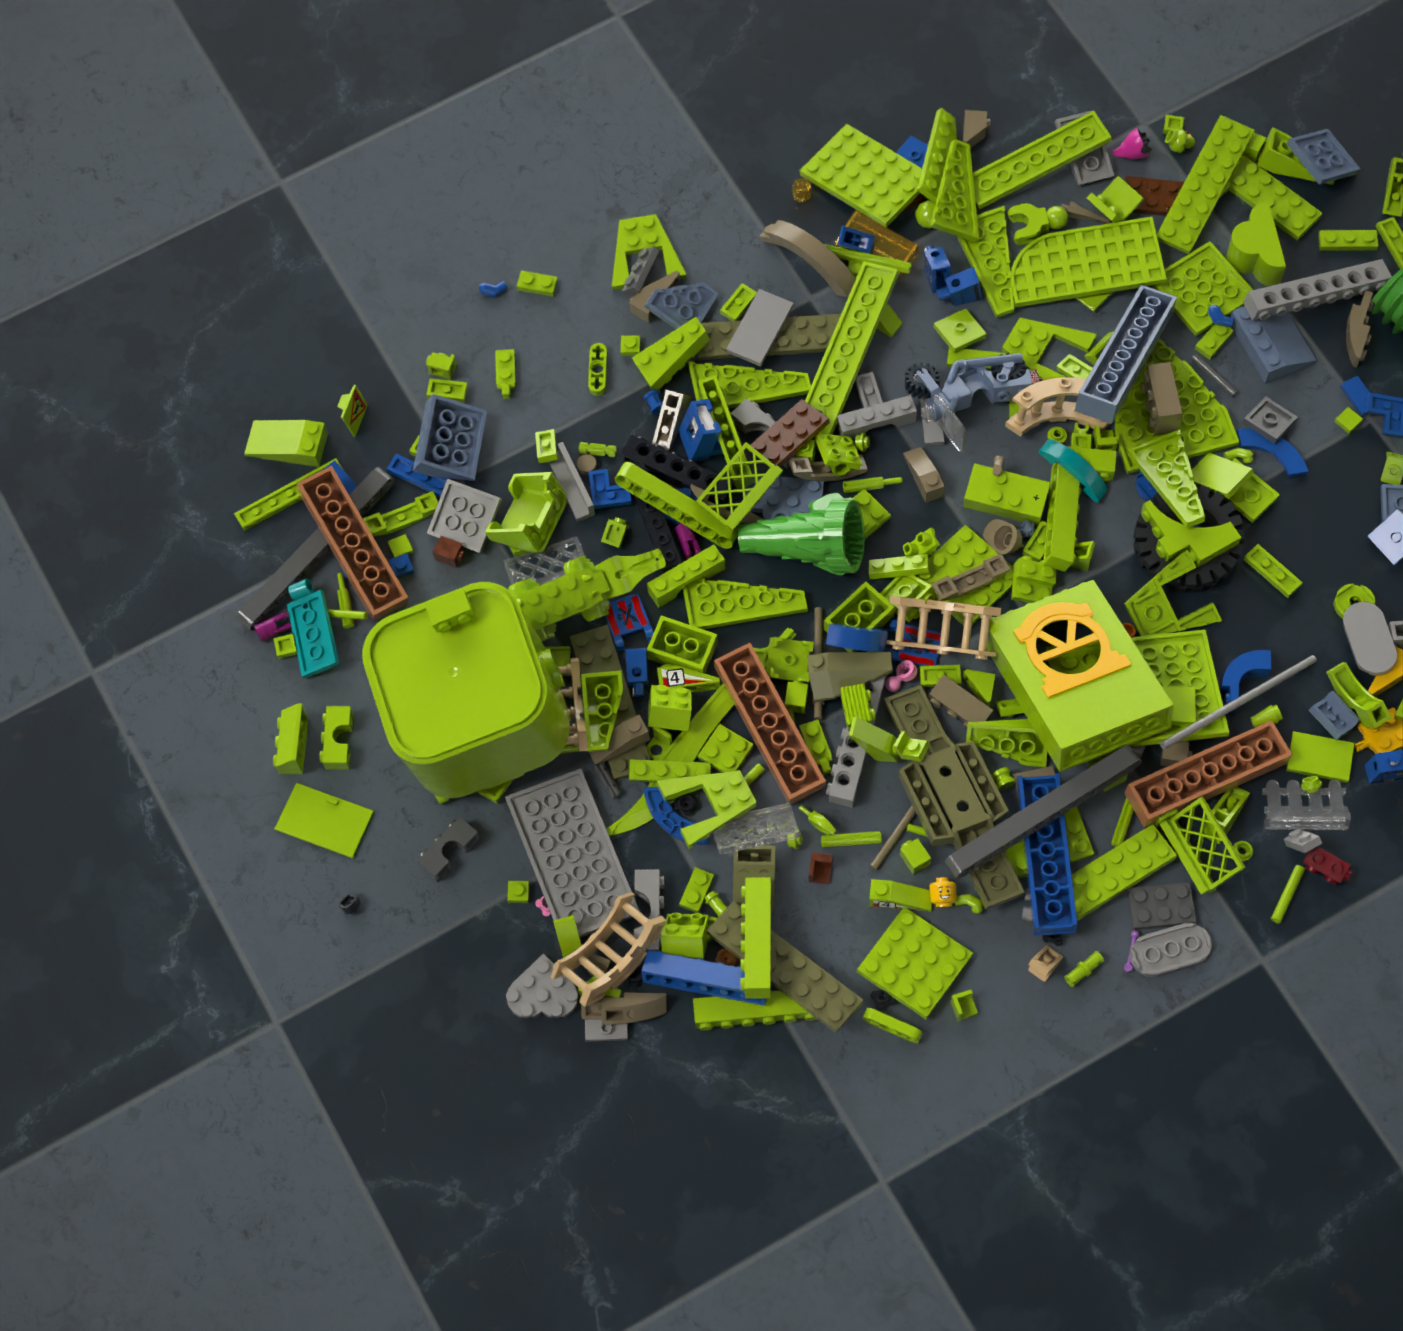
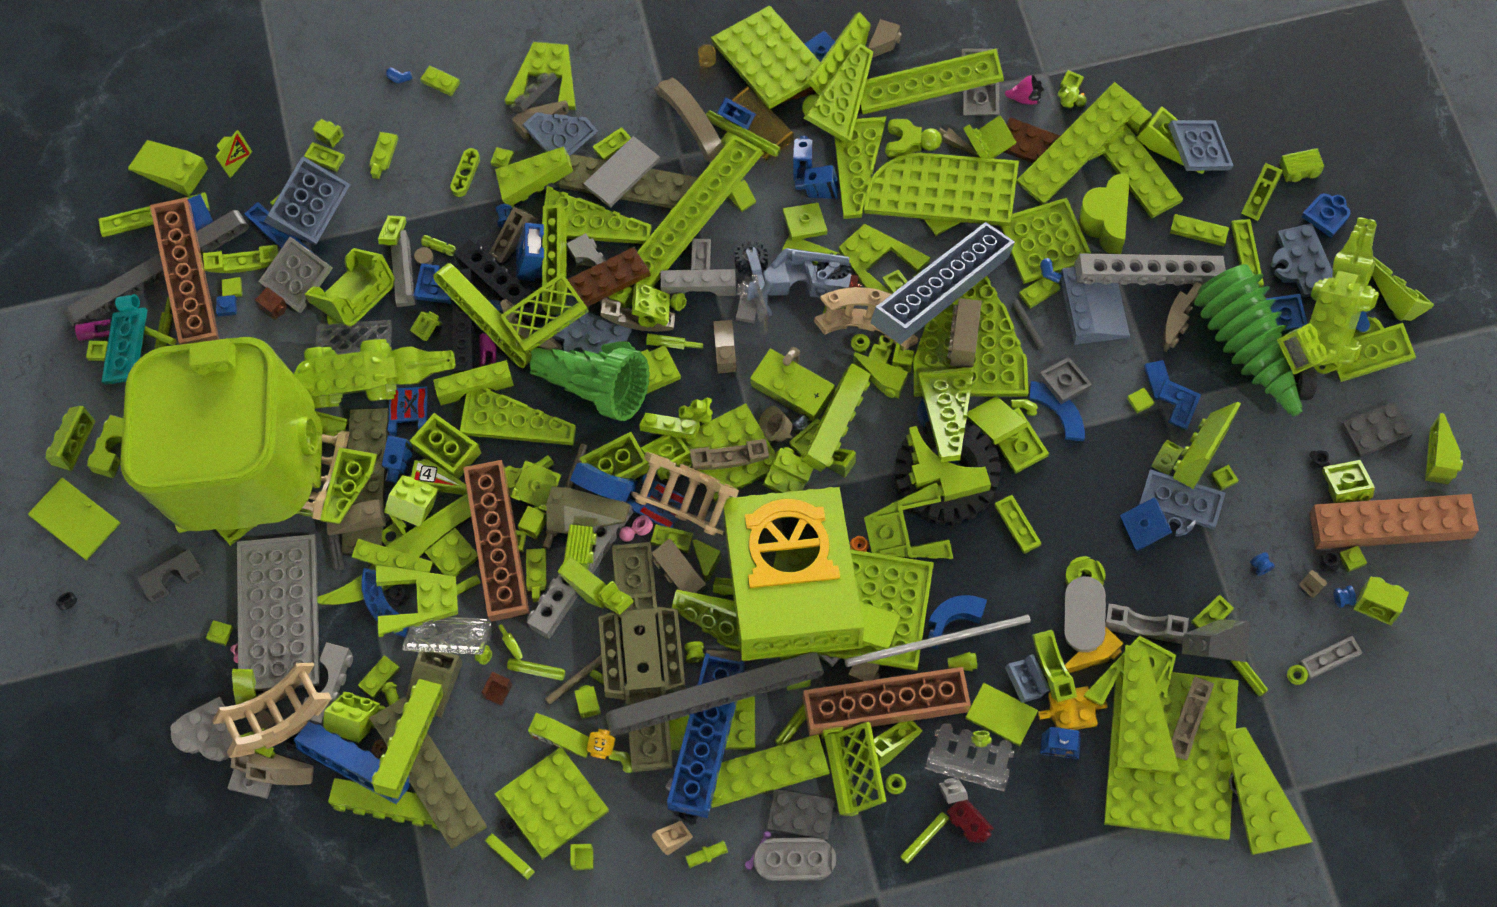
camera: 15 degrees right, 0 degrees up
teal slope [1038,439,1108,503] -> none

